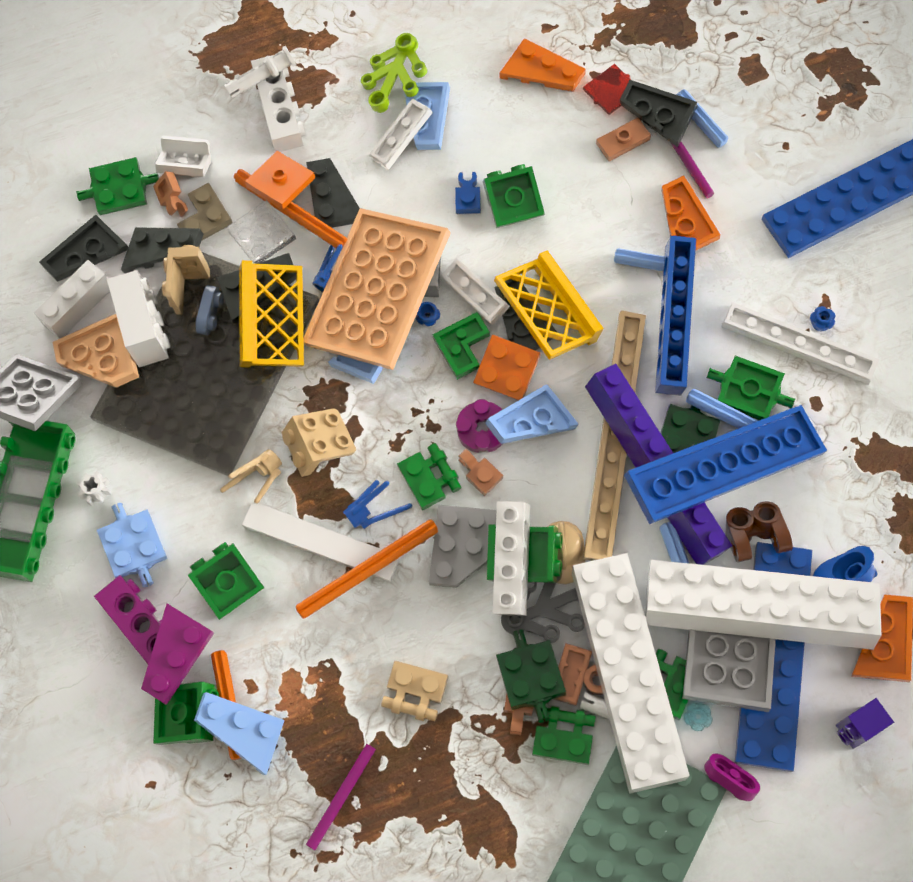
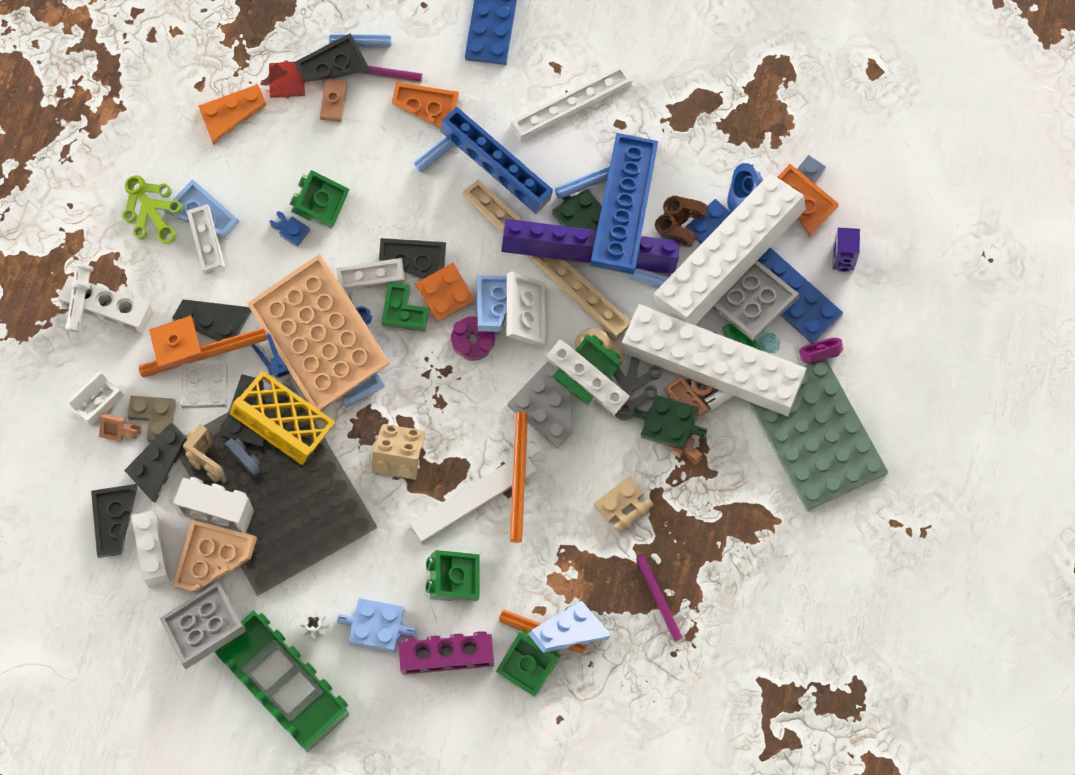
camera: 60 degrees left, 0 degrees up
green plate [76,157,159,216] -> none
magenta wing [141,603,214,705] -> none
tan plant [220,449,282,503] -> none
blue plant [343,480,412,529] -> none
green plate [397,443,462,511] -> none
nougat plate [458,449,503,496] -> none
yellow fence [494,250,604,360] -> none
green plate [532,706,596,765] -> none
green plate [706,356,795,420] -> none
blue plate [810,306,836,331] -> none
none -> white plate [507,272,545,347]

